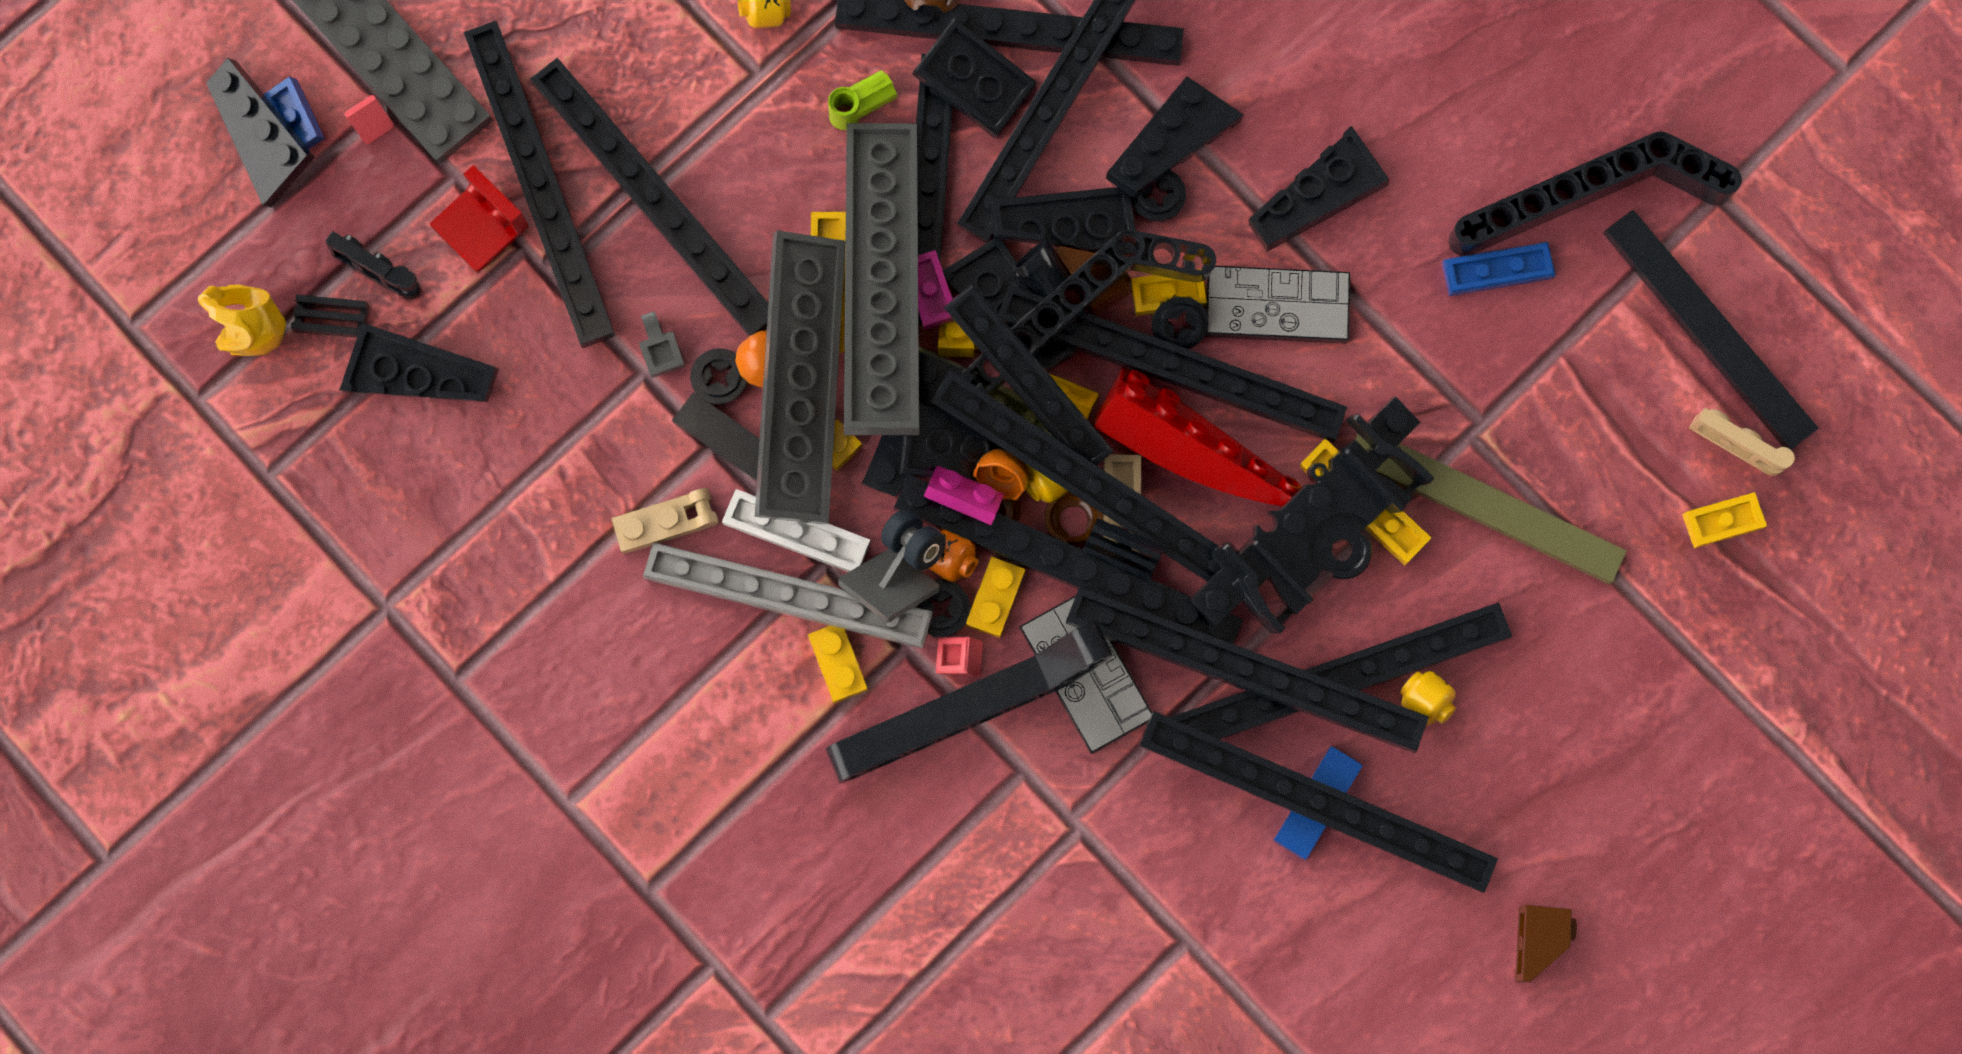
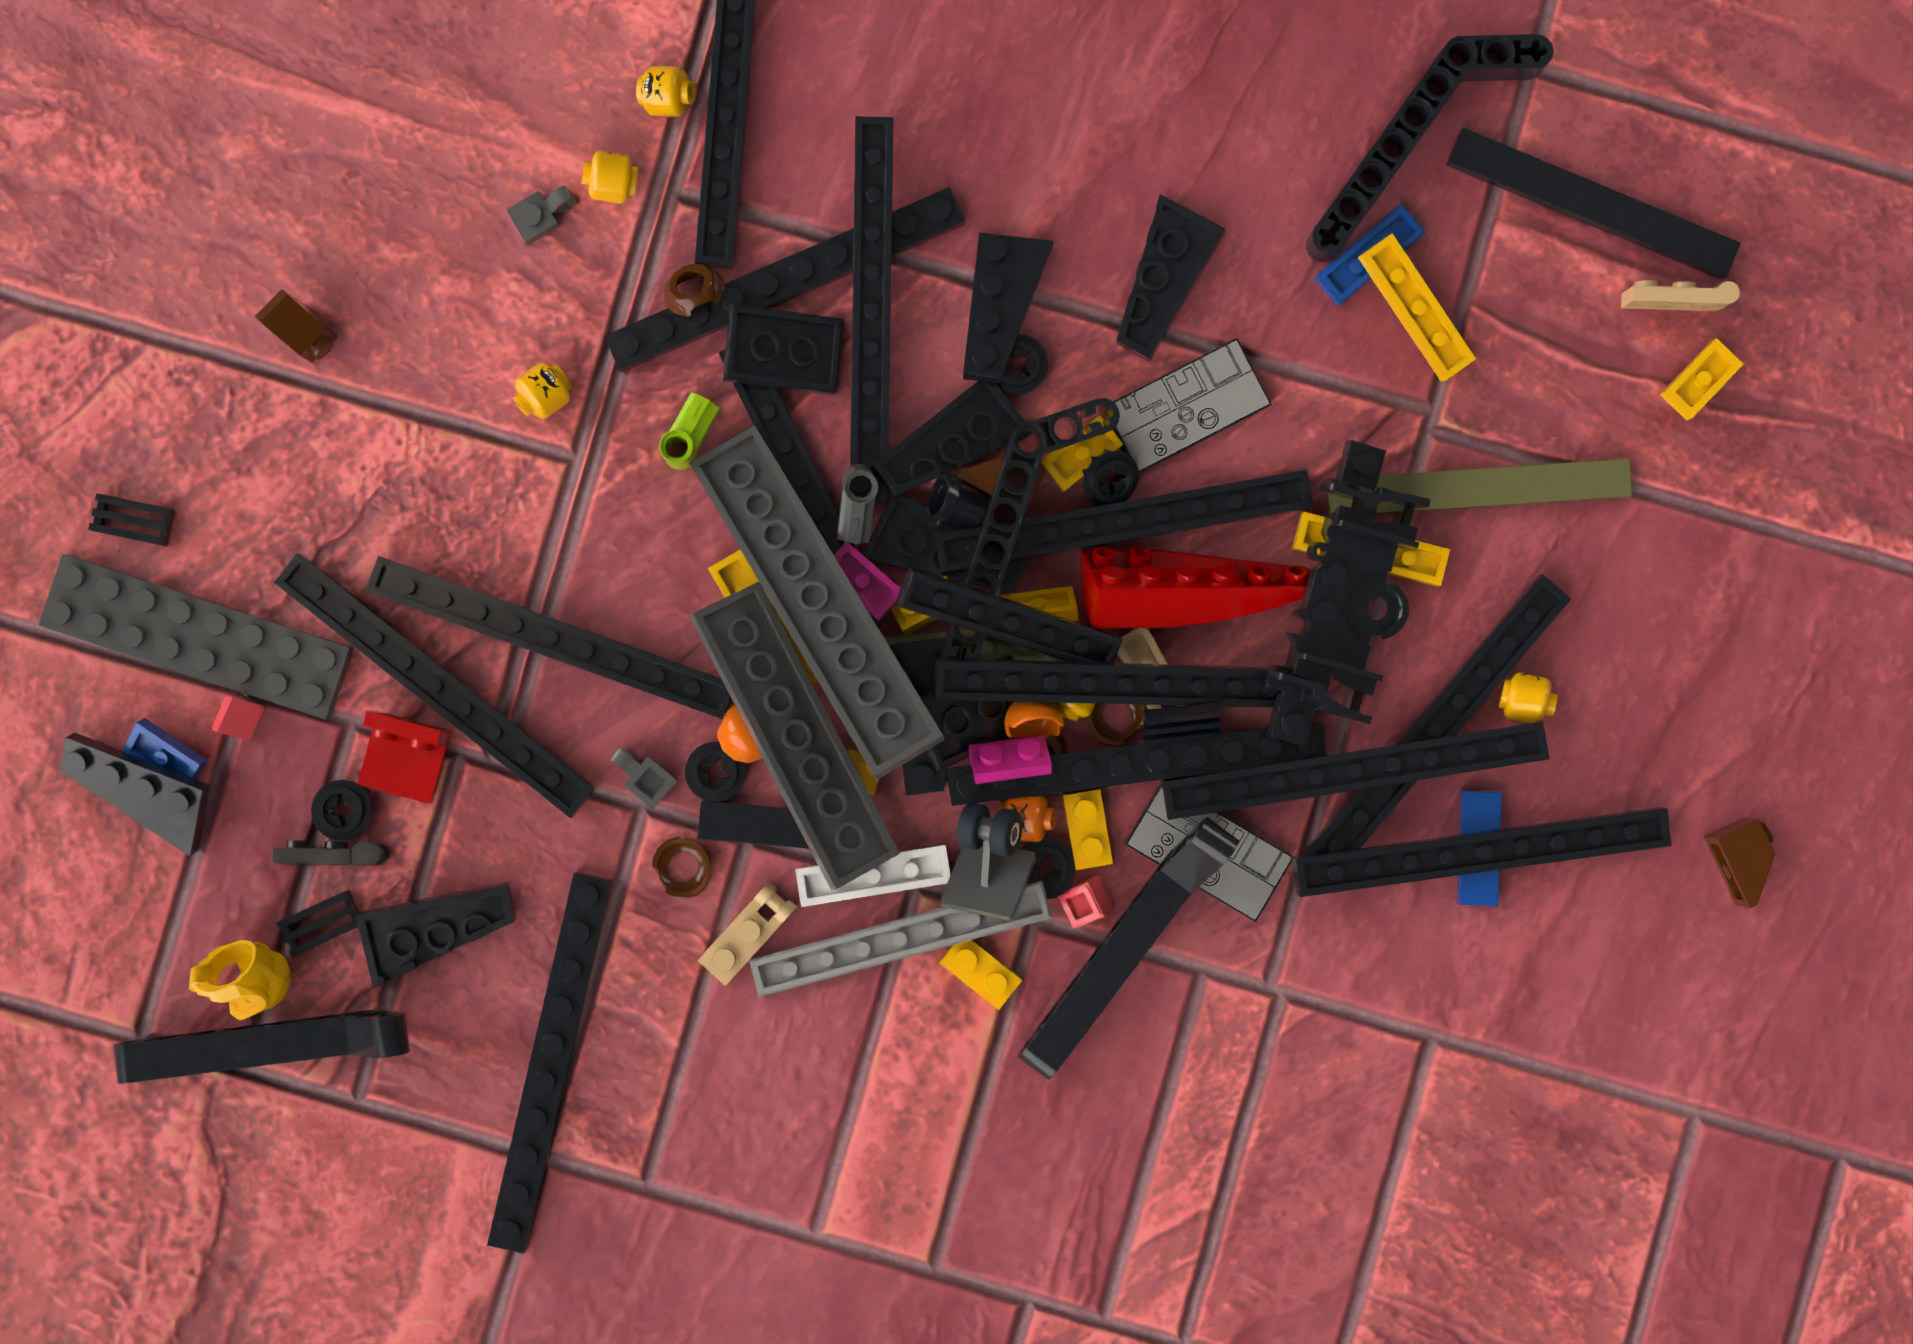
camera: 35 degrees left, 10 degrees up
none -> black beam [113,1010,410,1084]
none -> black gear [311,780,374,841]
none -> black plate [487,872,613,1254]
none -> reddish brown piece [652,836,712,899]
none -> dark grey piece [836,464,878,544]
none -> yellow plate [1358,233,1476,382]

